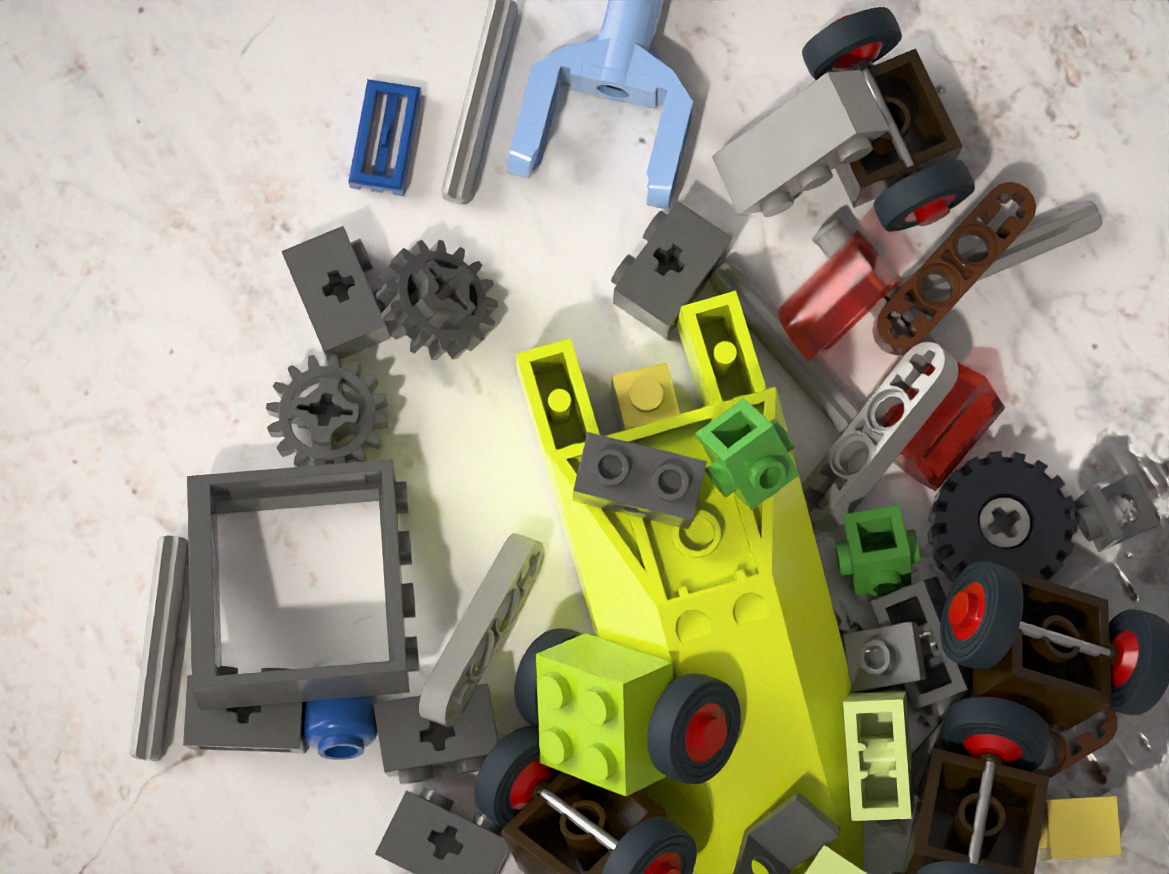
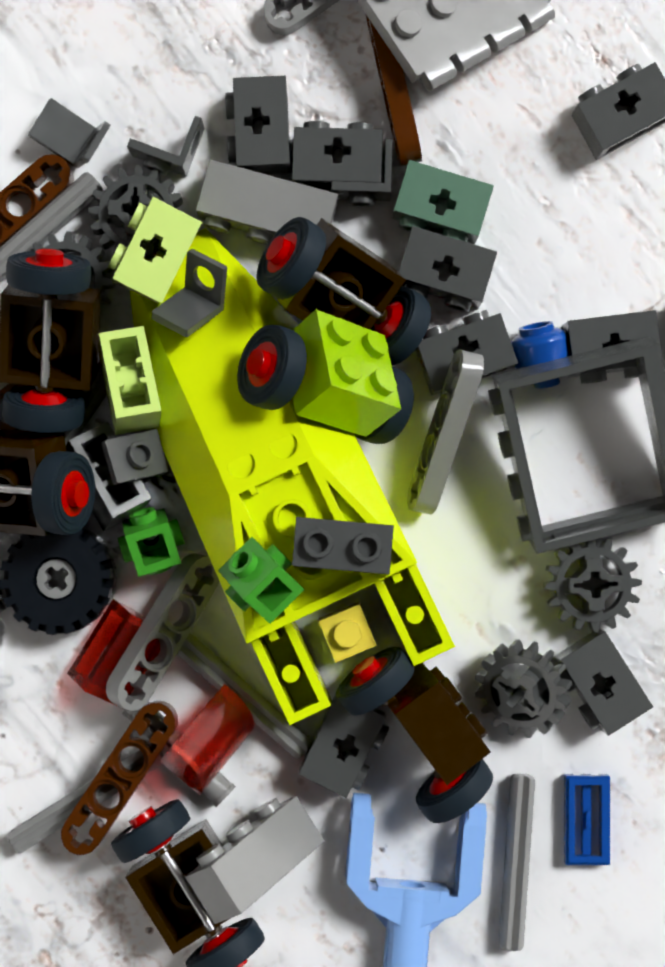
camera: 175 degrees right, 10 degrees up
none -> brick [336,647,493,823]

